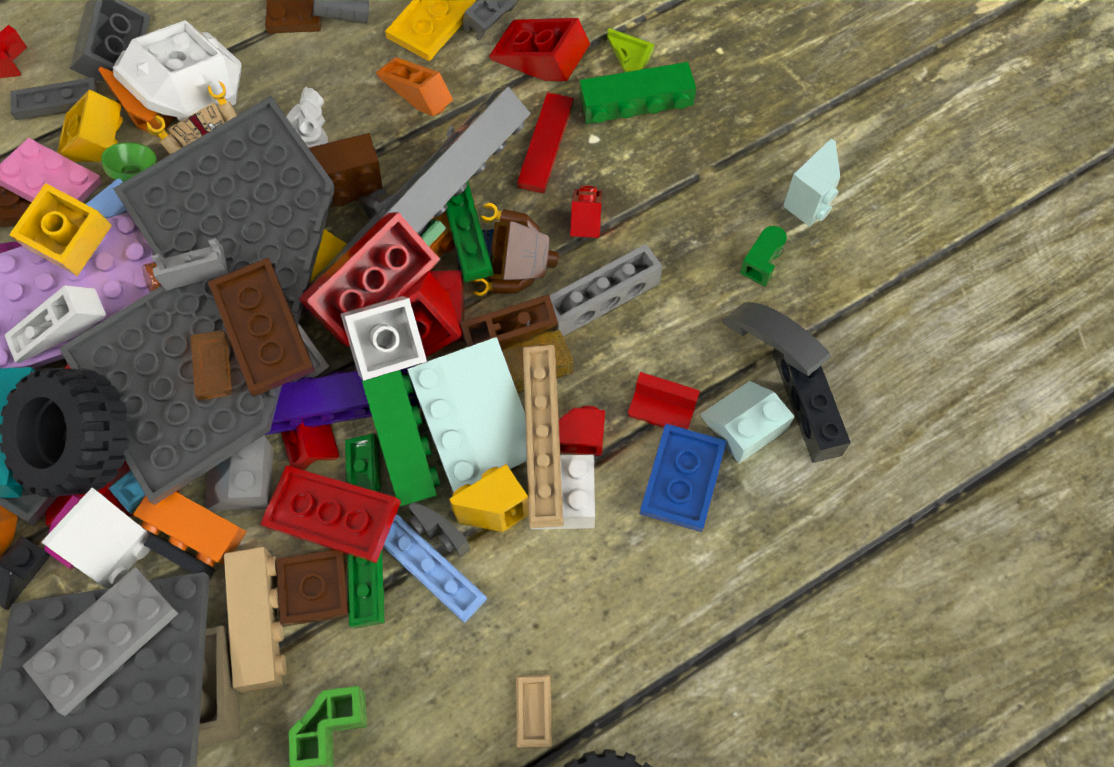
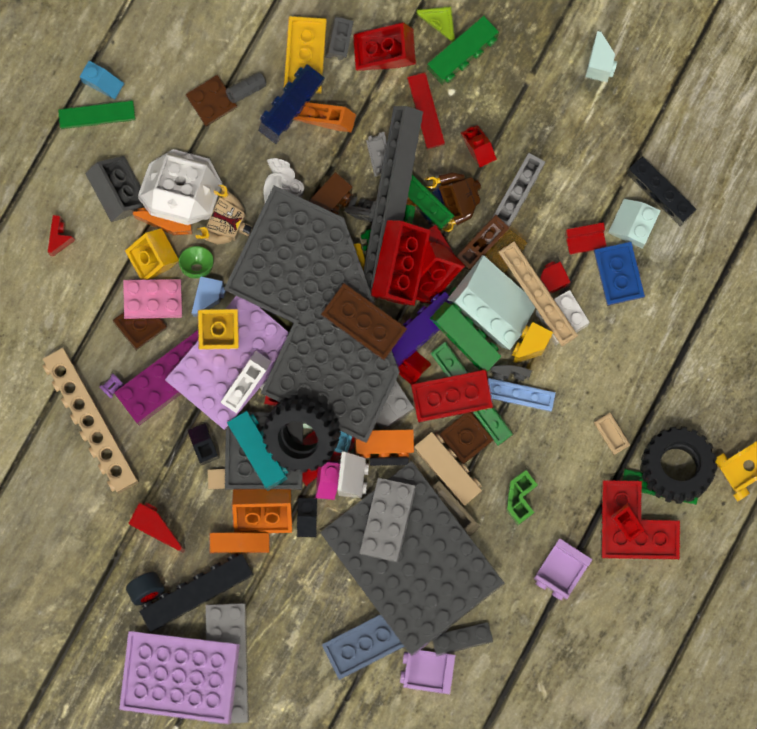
camera: 30 degrees left, 15 degrees up
dark grey plate [11,77,98,120] -> none
clear orange tile [142,262,162,292] -> none
light grey hinge [151,238,228,291] -> none
clear orange tile [191,330,232,400] -> none
white brick [341,296,427,380] -> none
dark grey slope [722,302,831,376] -> none
green leg [739,226,787,287] -> none
none -> clear blue wedge [259,64,325,145]

